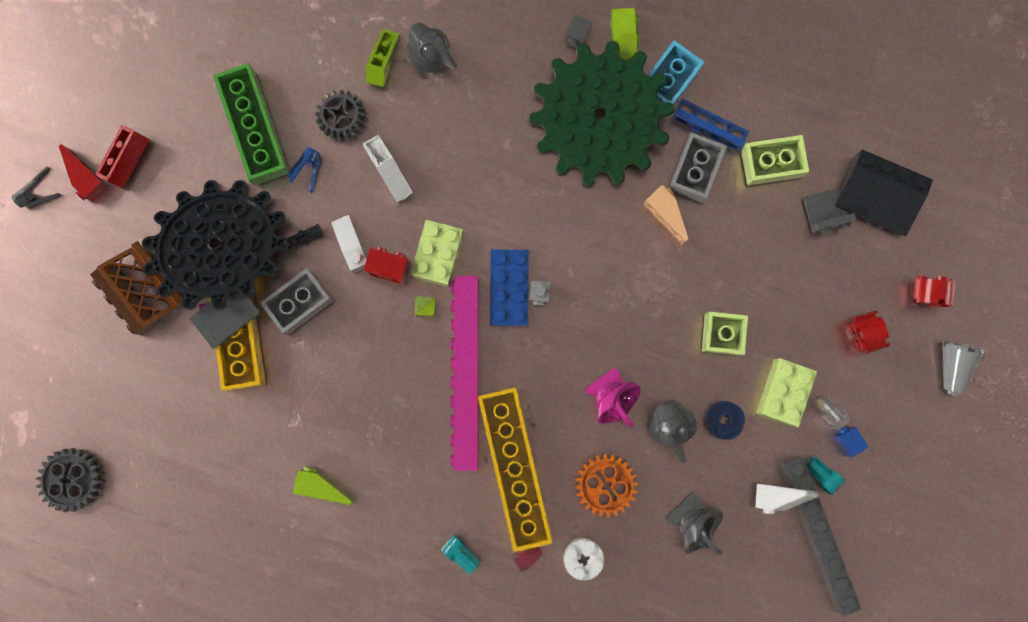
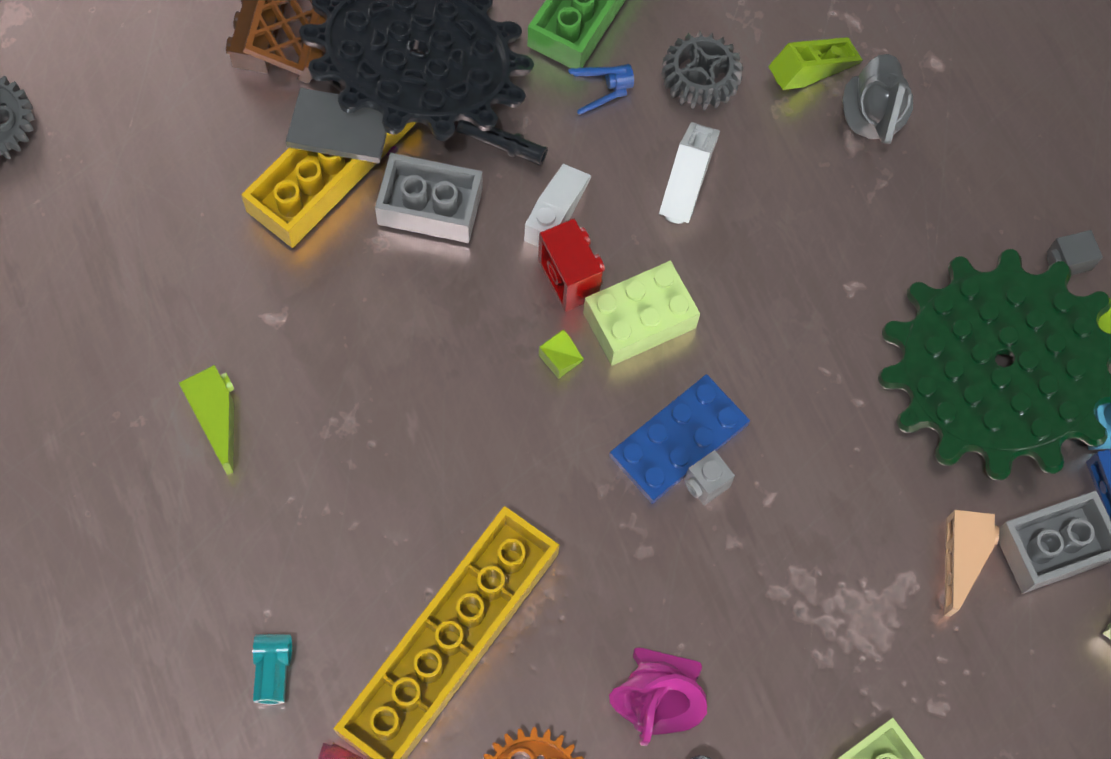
camera: 40 degrees right, 15 degrees down
dark pink brick [450,276,479,471] -> none

